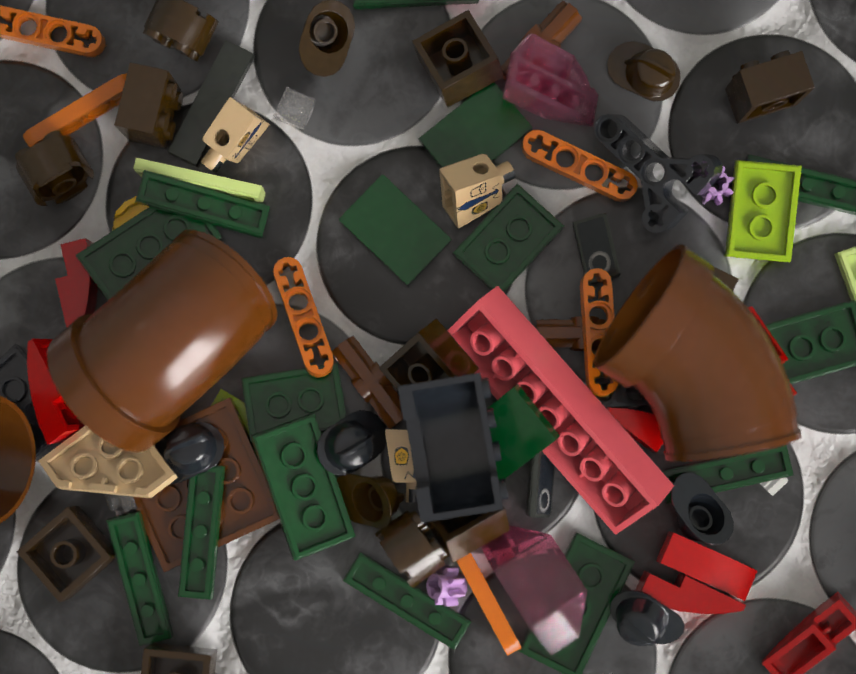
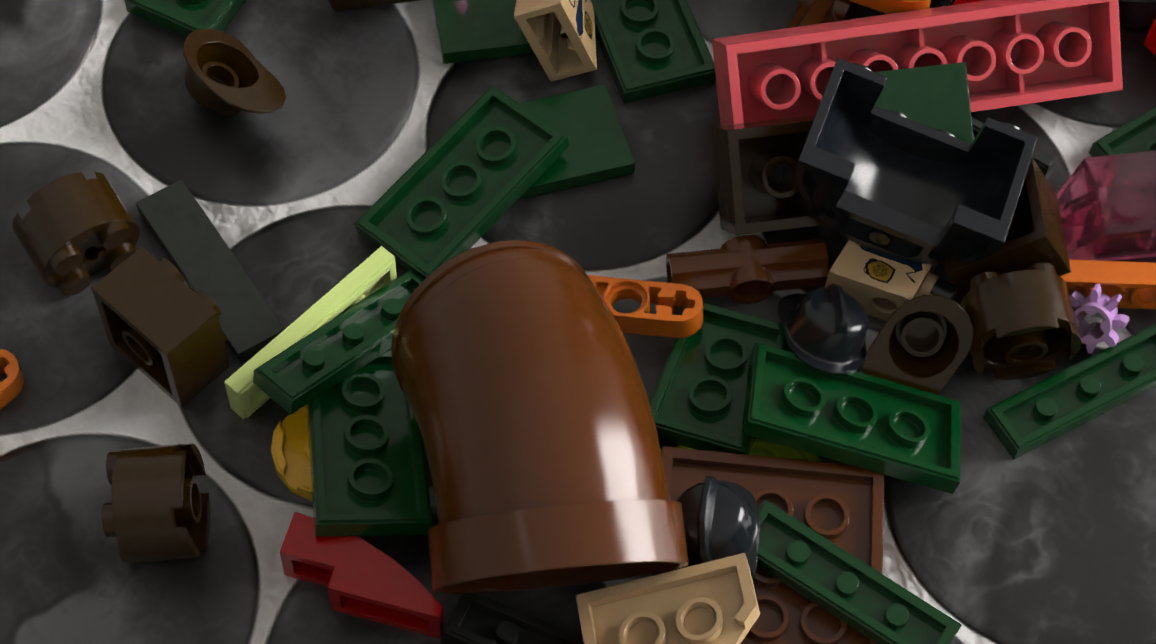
camera: 65 degrees left, 25 degrees down
orange beam [23,73,127,147] -> none
tan torso [201,97,270,173] -> none
clear plate [273,87,316,131] -> none
none -> dark green tile [354,85,570,279]

